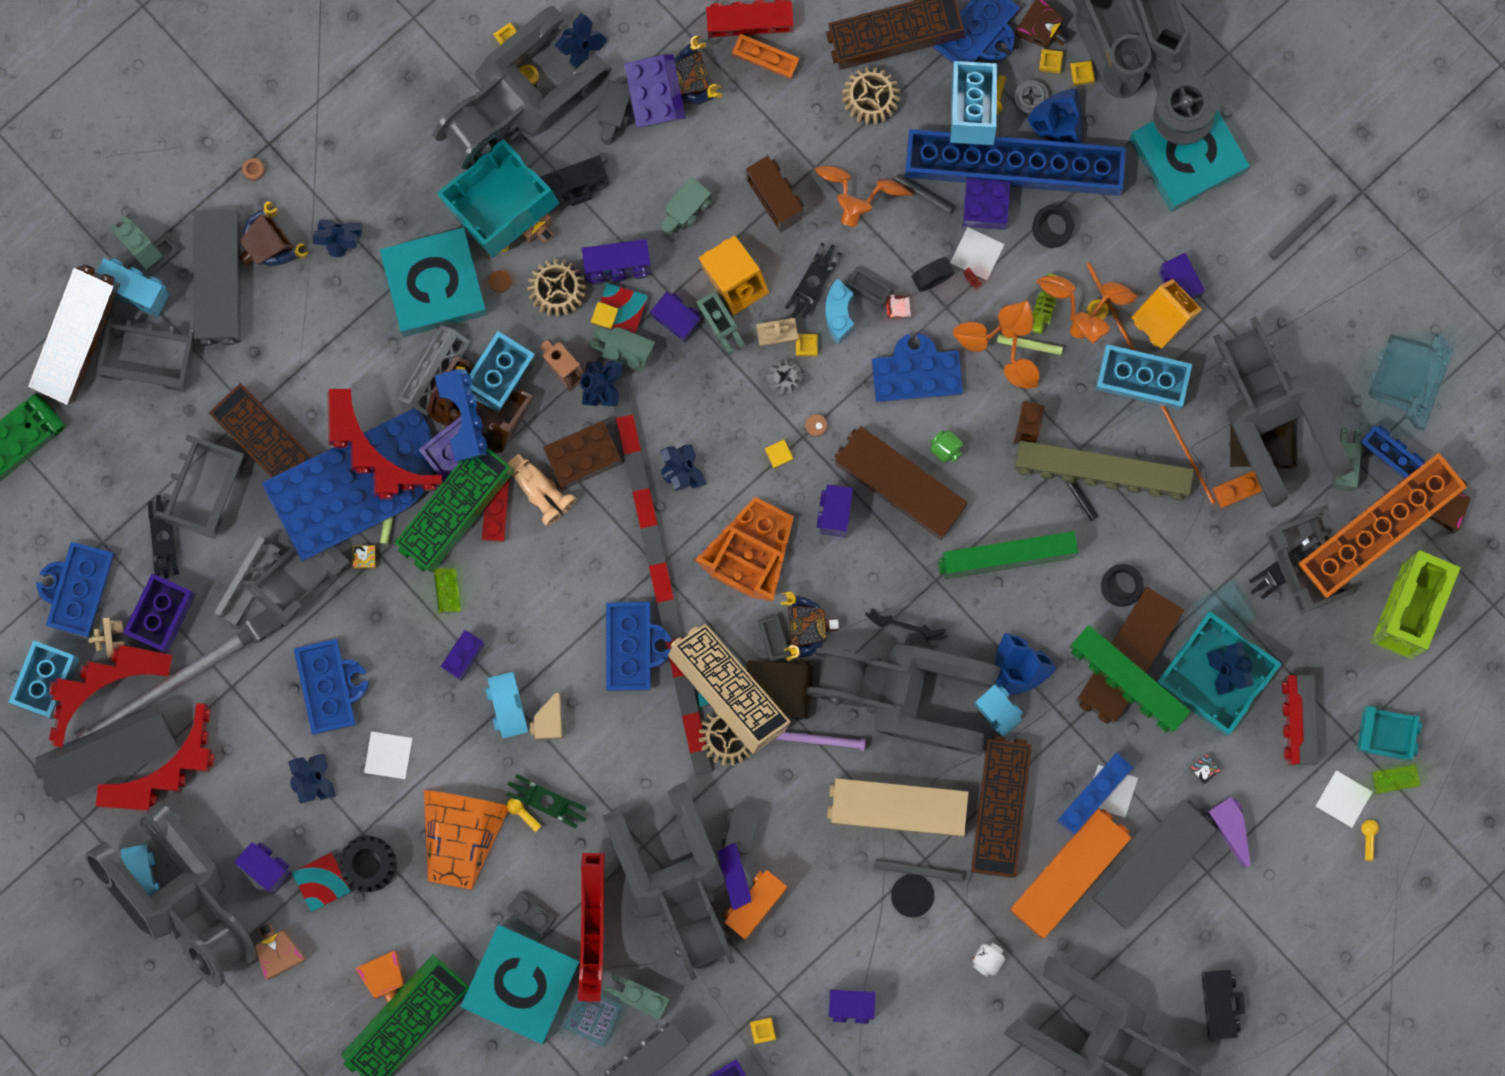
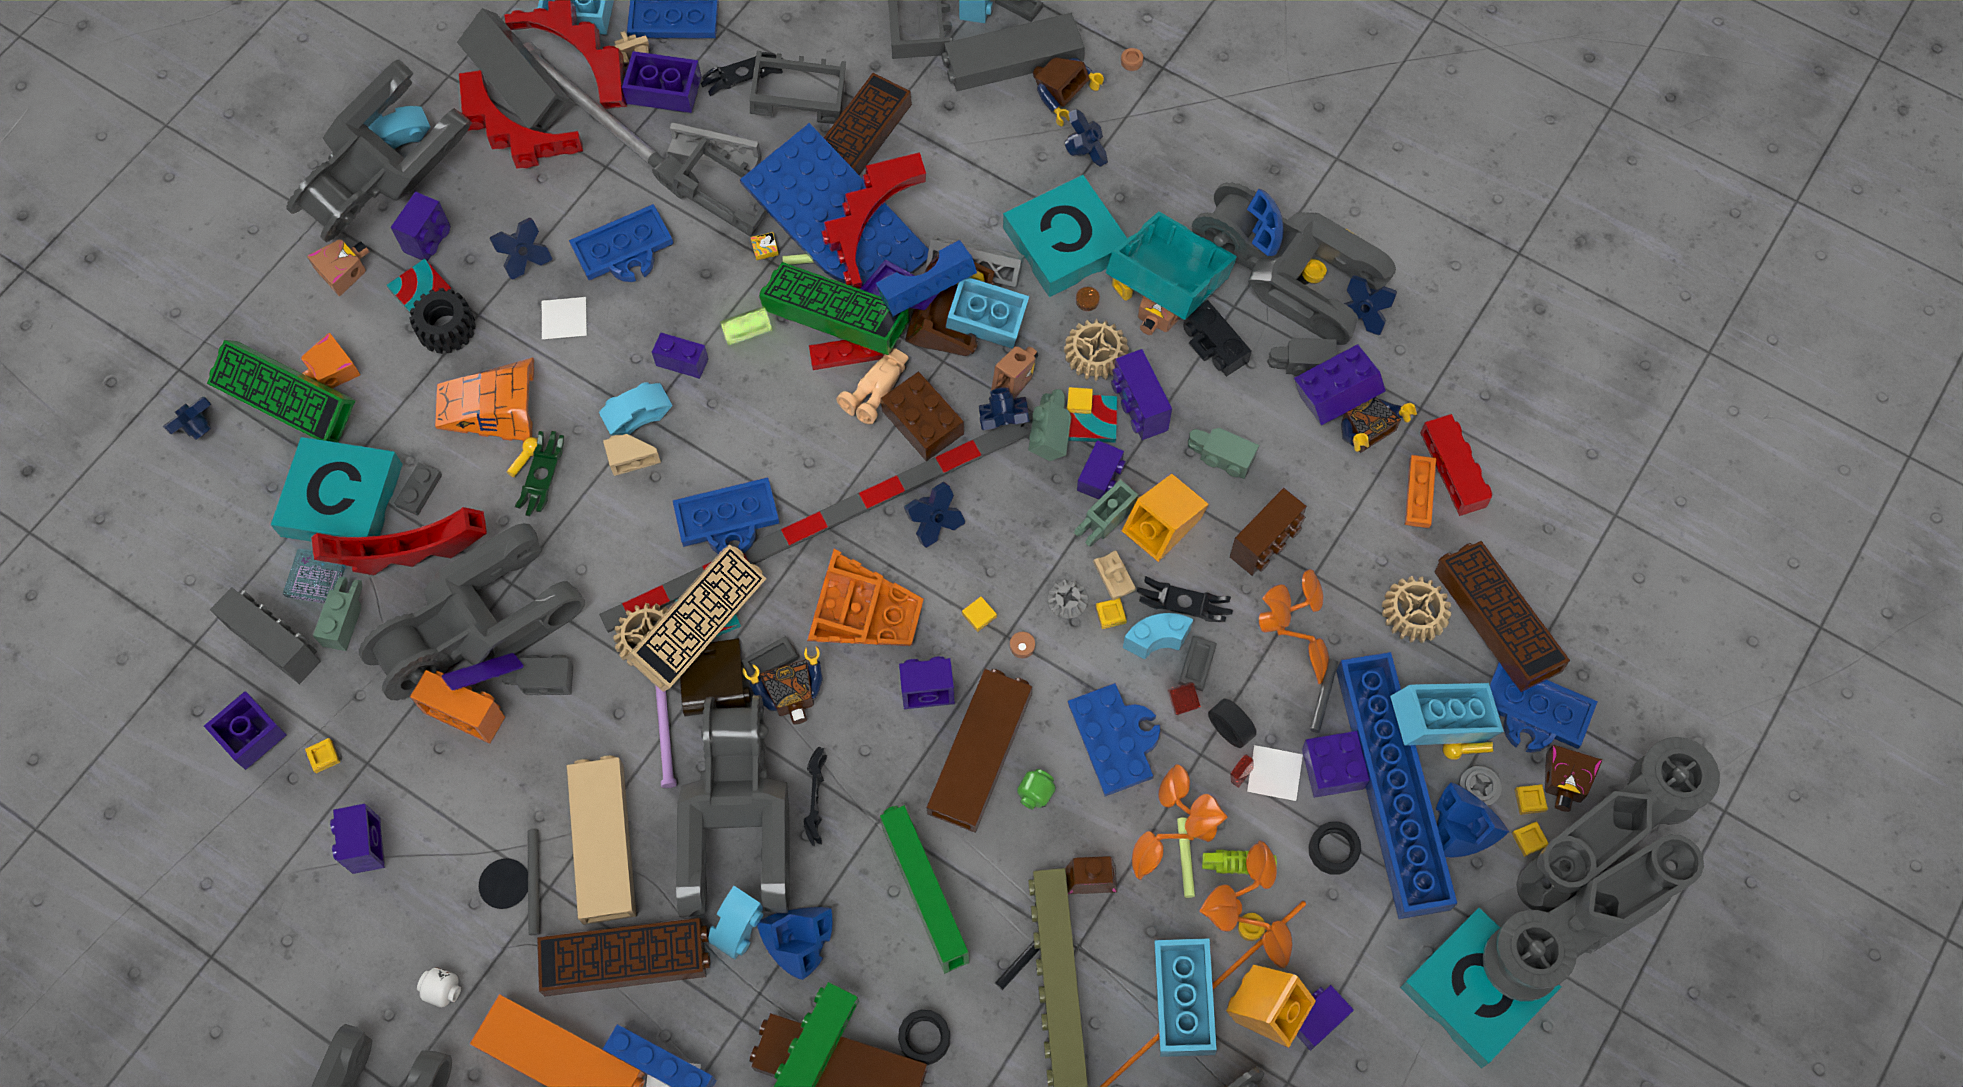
camera: 75 degrees right, 15 degrees down
none -> blue brick [1247,189,1284,256]

